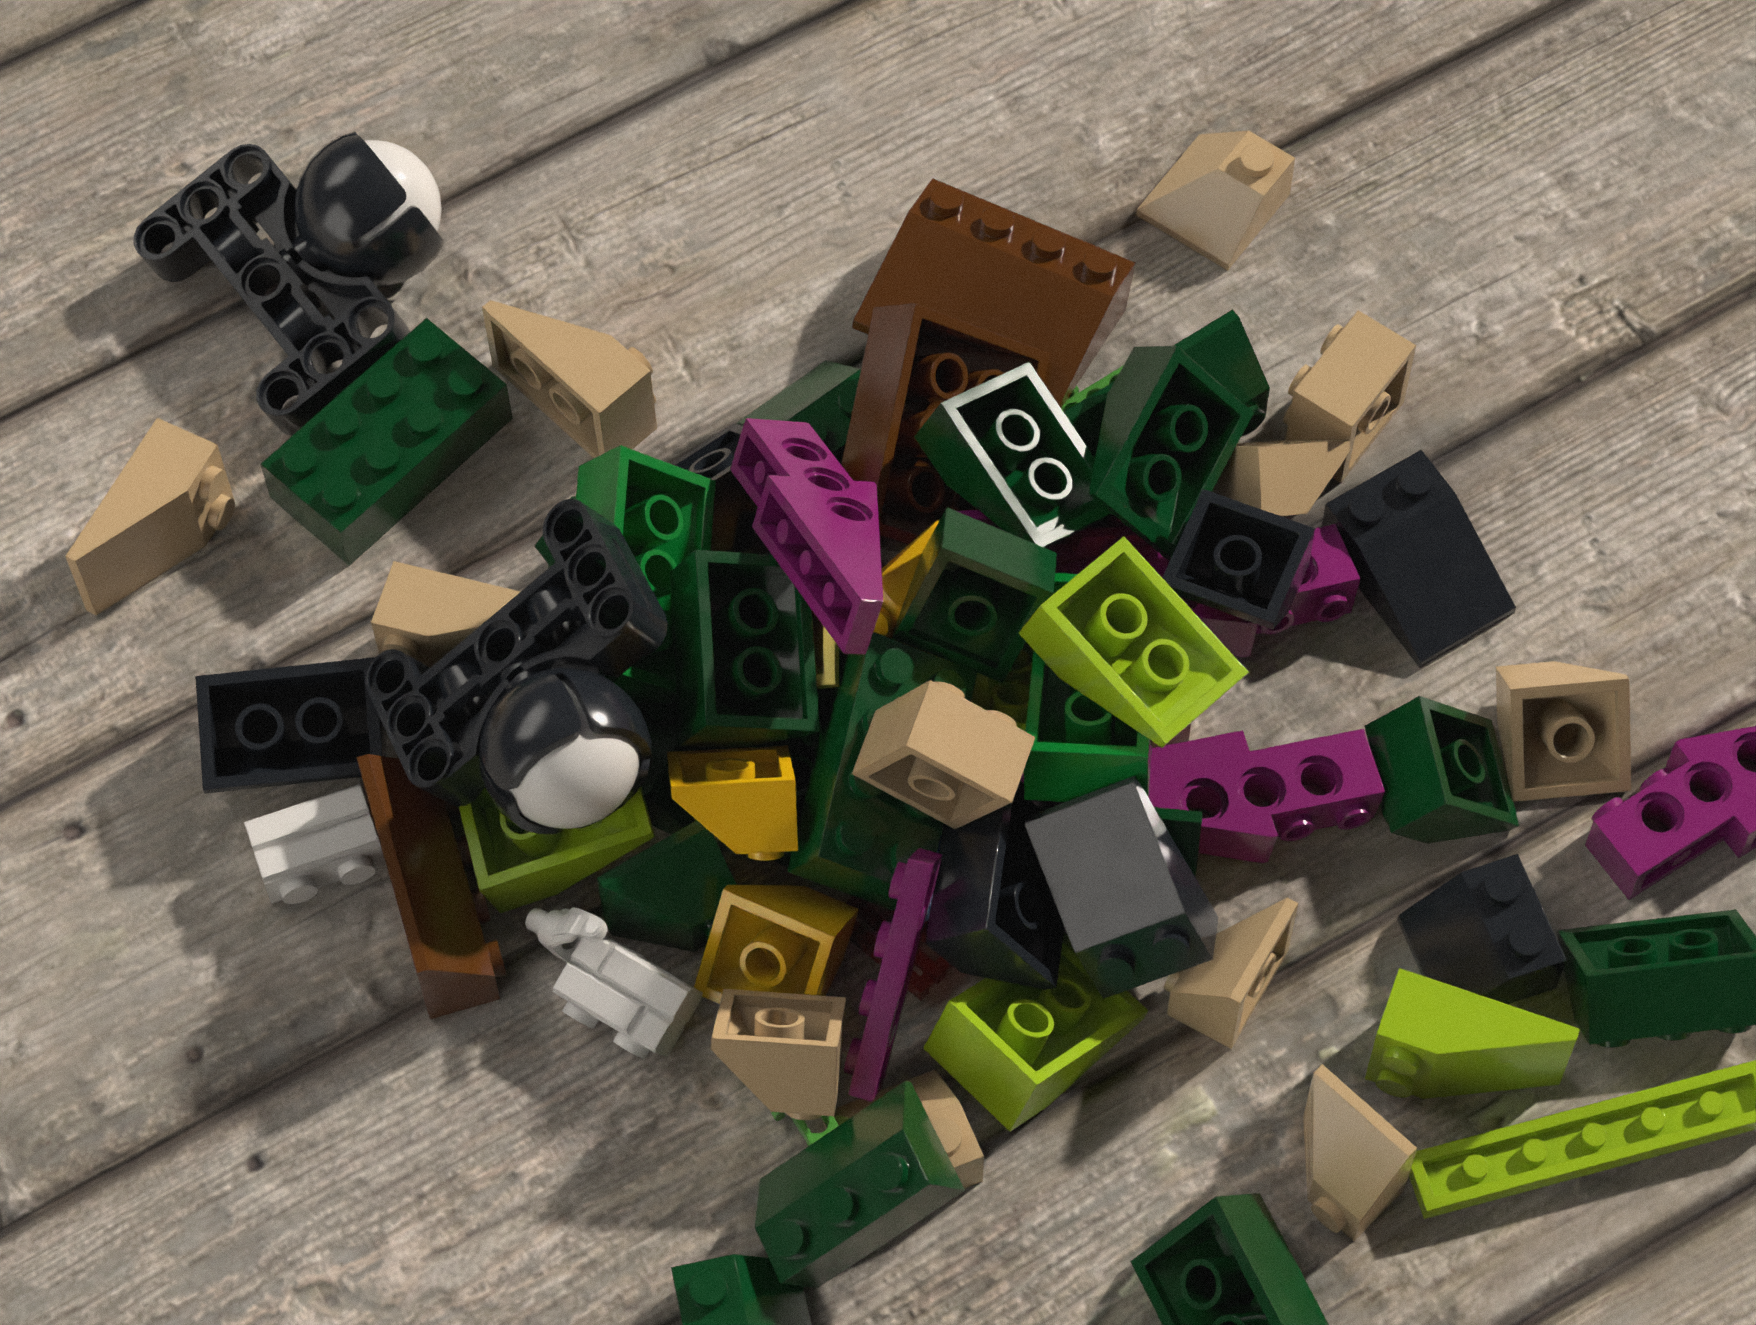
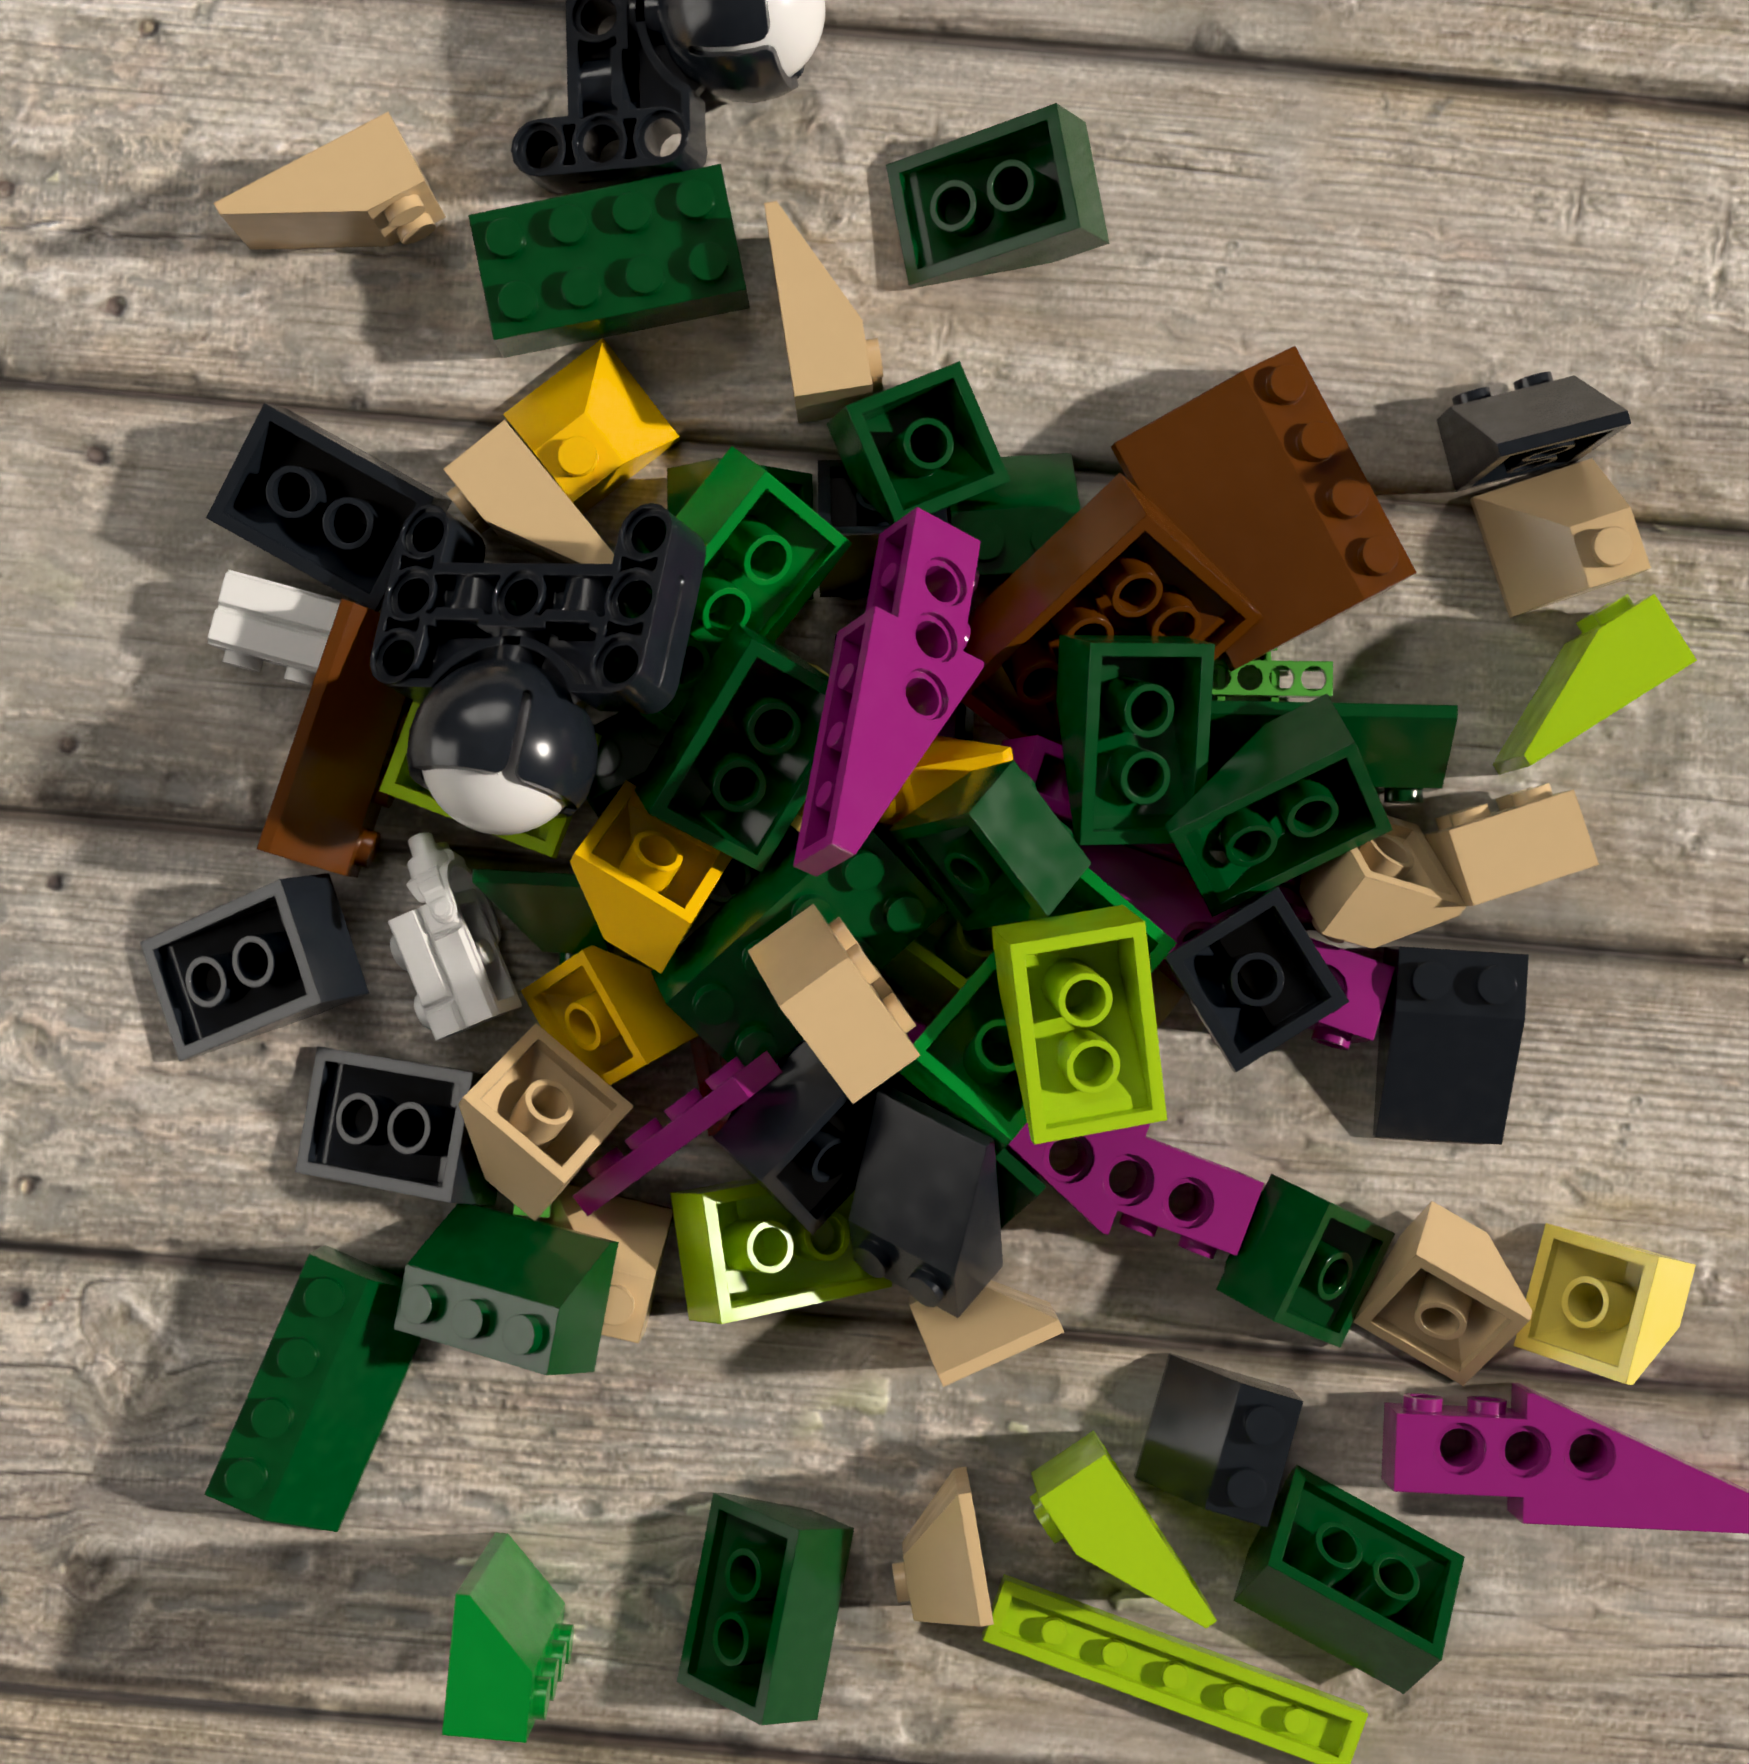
camera: 30 degrees right, 25 degrees up
none -> black slope [140,873,369,1062]
none -> black slope [295,1046,498,1206]
none -> yellow slope [503,338,680,515]
none -> dark green slope [827,361,1011,526]
none -> dark green slope [886,103,1110,288]
none -> black slope [1437,371,1631,492]
none -> lime slope [1492,594,1697,775]
none -> light yellow slope [1514,1223,1696,1385]

